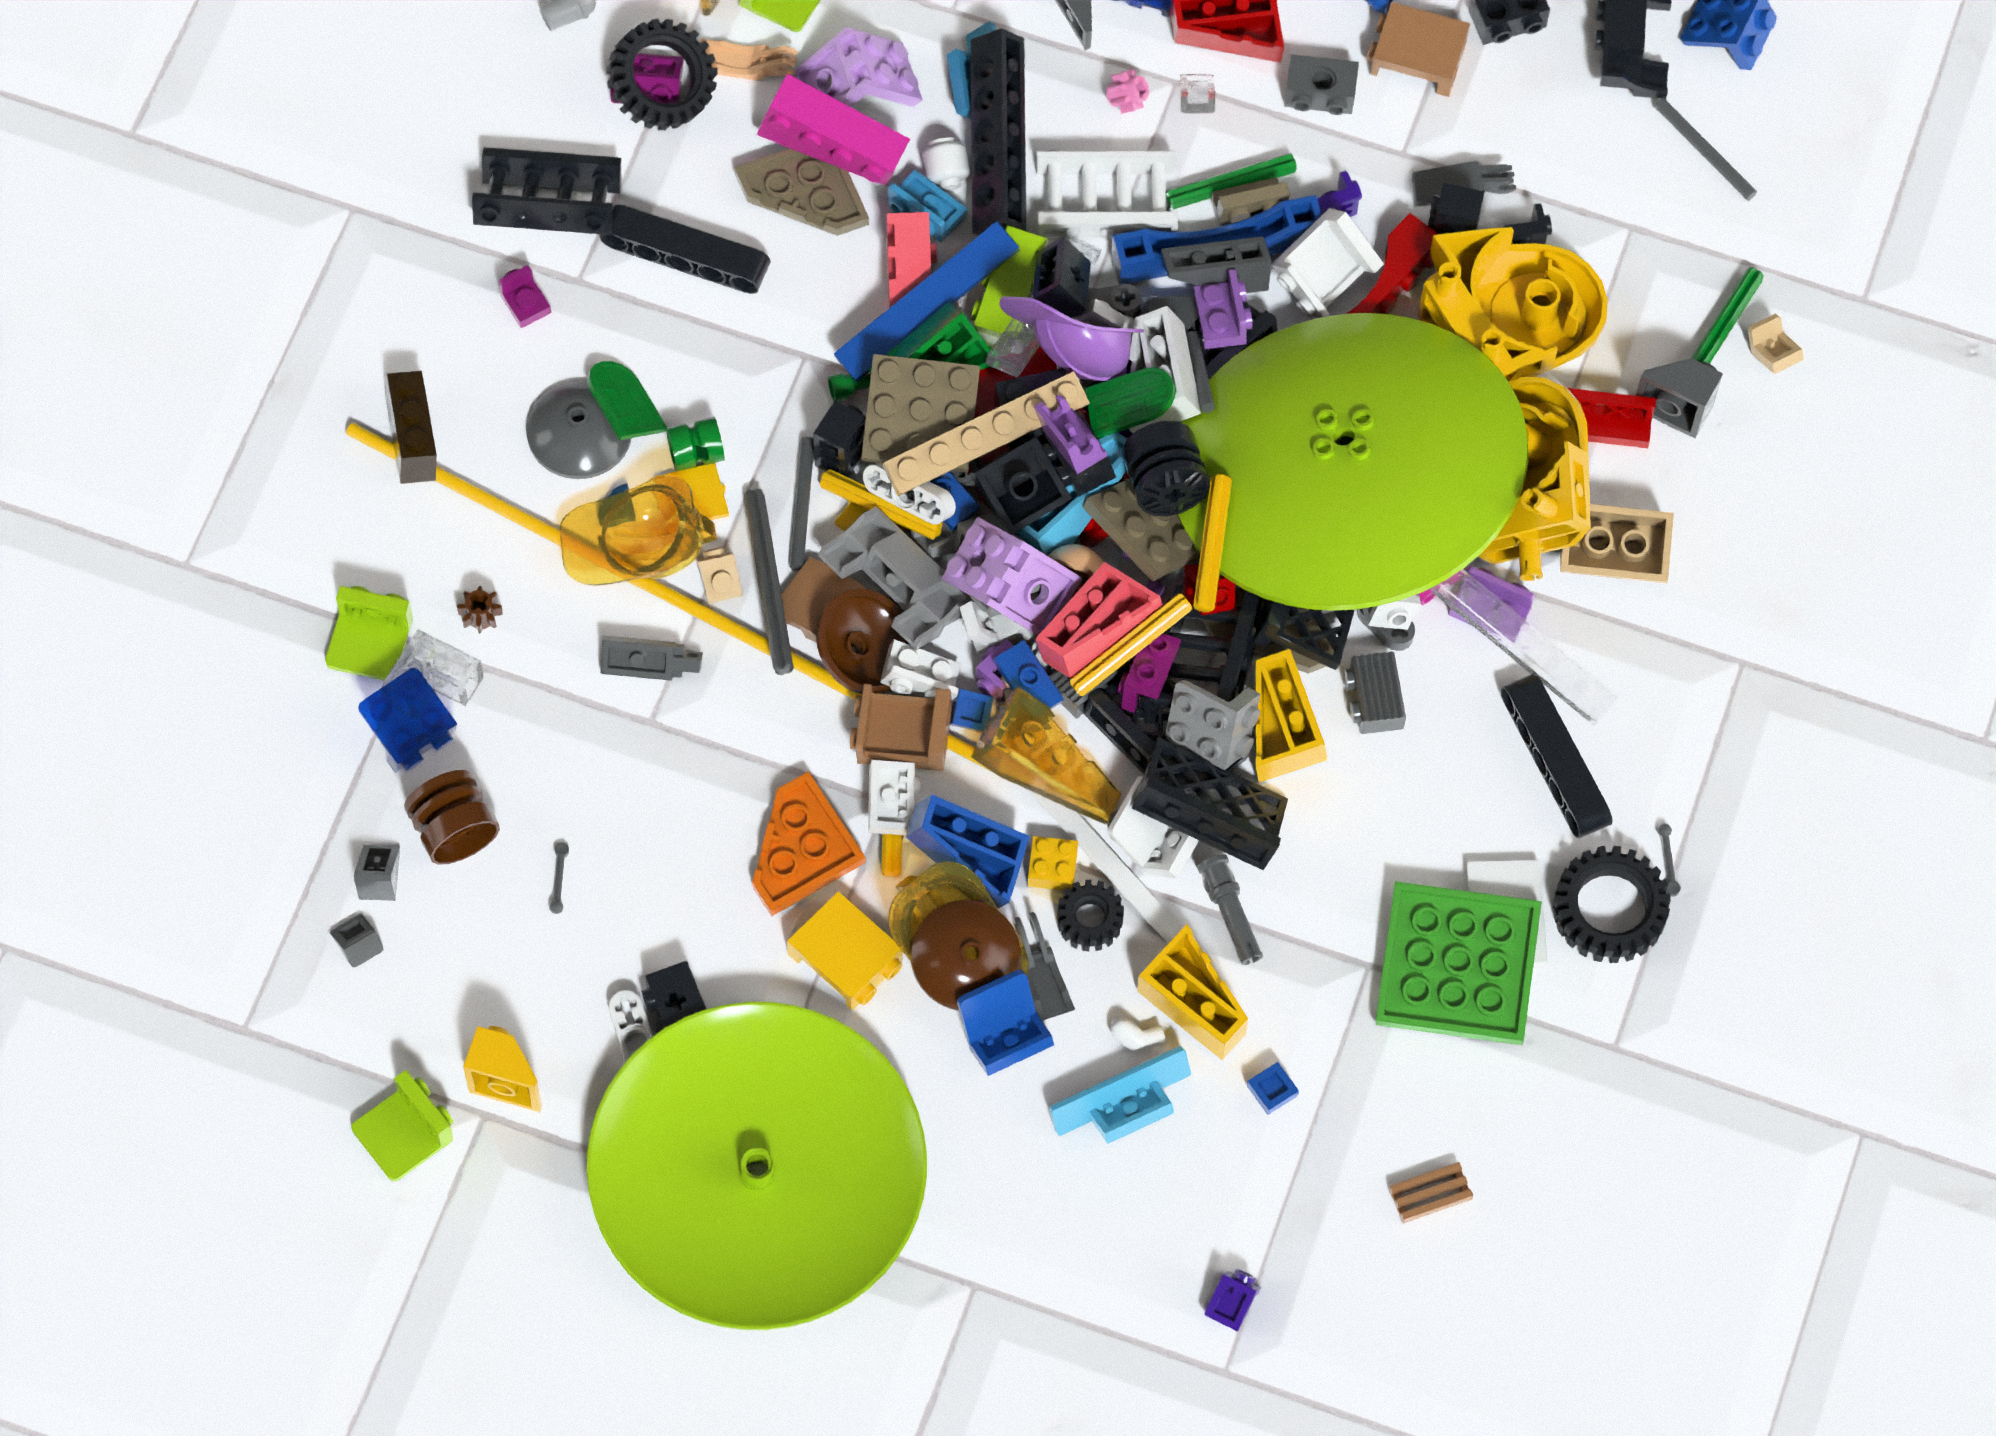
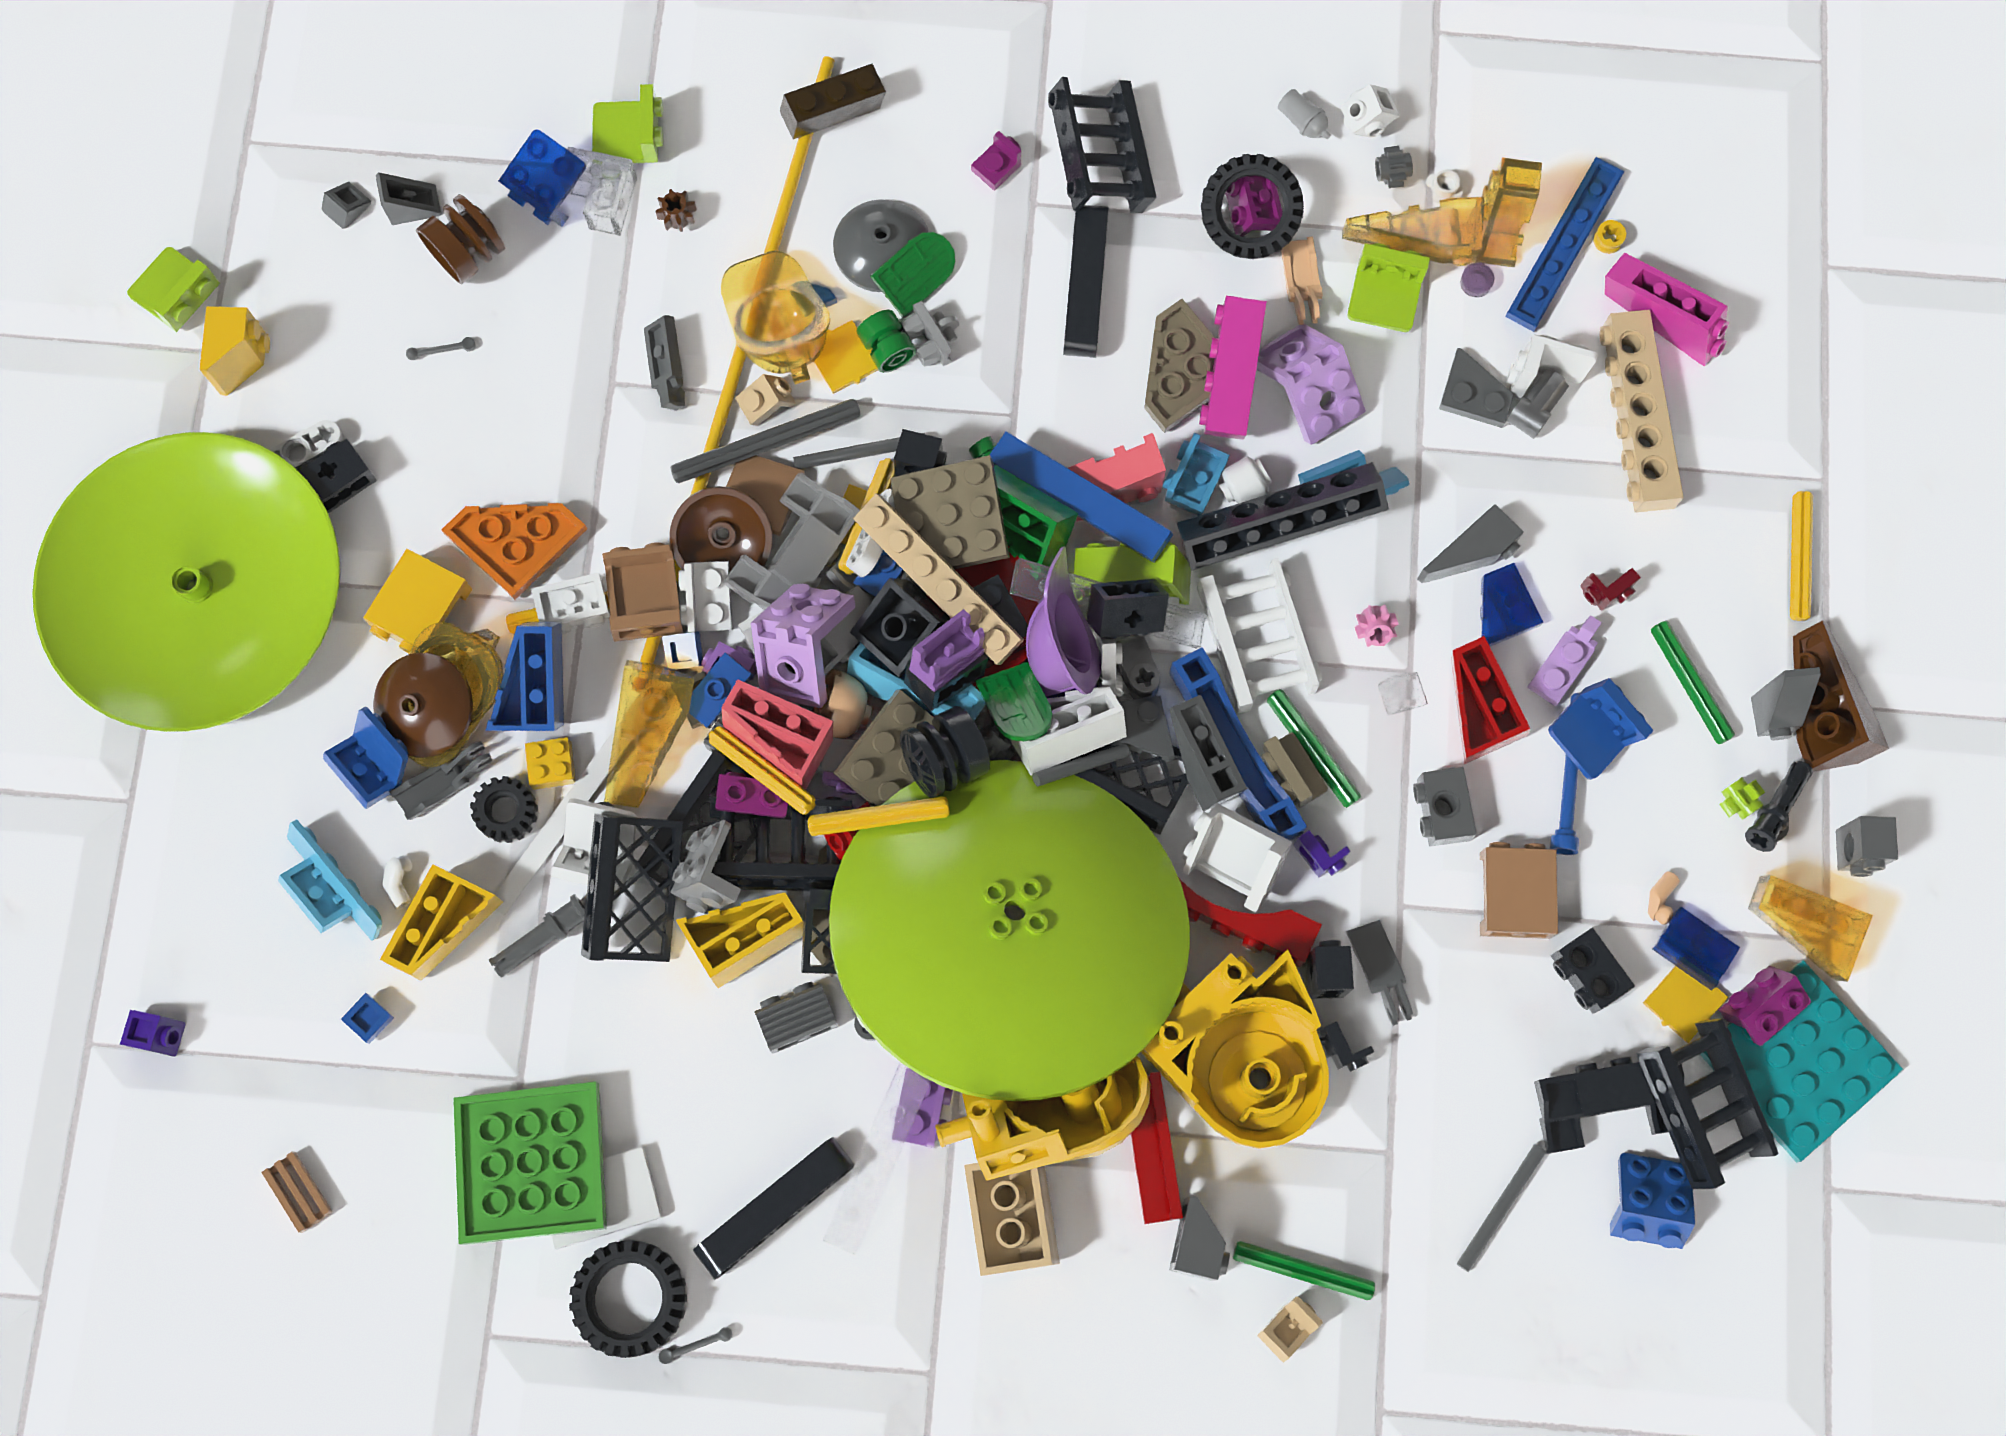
camera: 75 degrees right, 10 degrees up
medium lavender bracket [1193,269,1252,349] -> none
none -> light grey hips [900,301,960,367]

